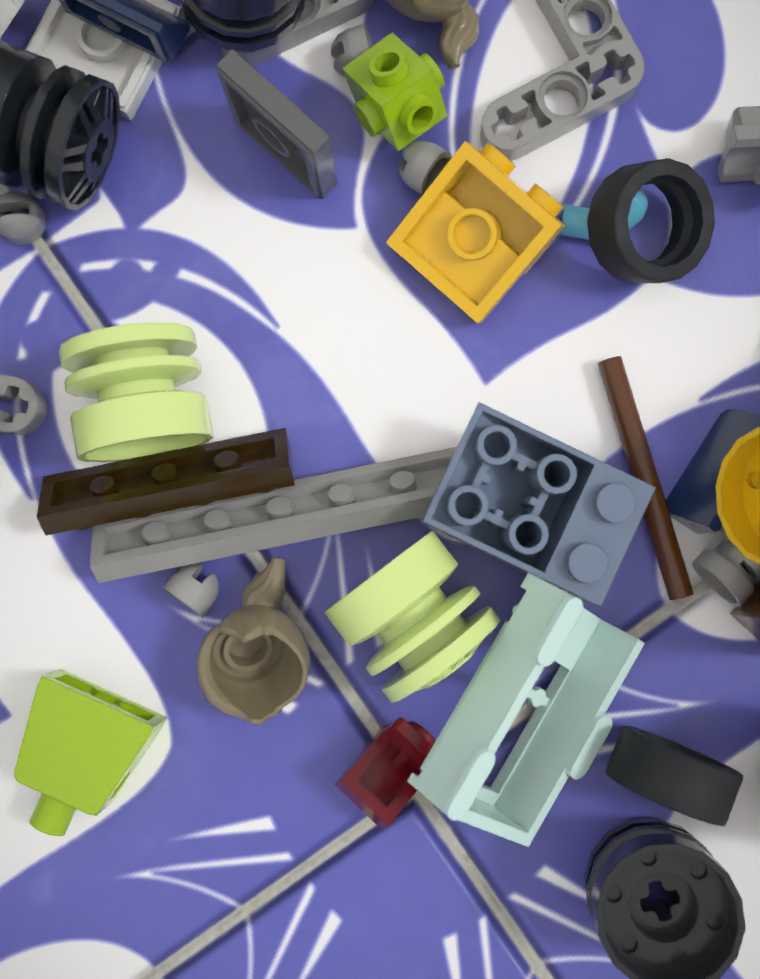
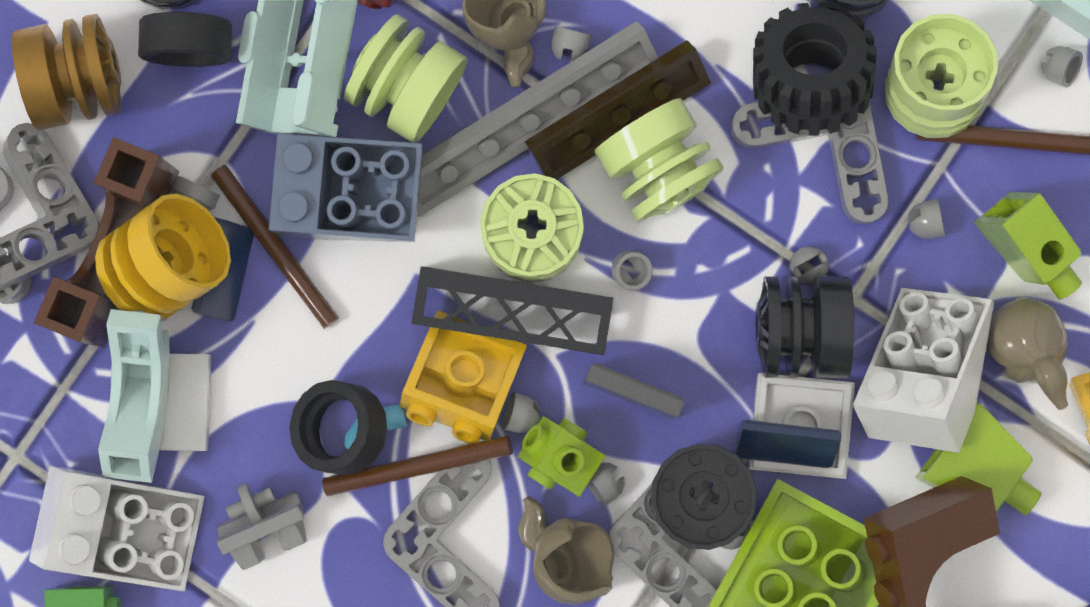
camera: 150 degrees right, 0 degrees up
none -> reddish brown bar [322,436,513,497]
none -> black fence [411,266,614,355]
none -> yellowish green wheel [480,173,584,283]
none -> light grey hinge [611,250,653,290]

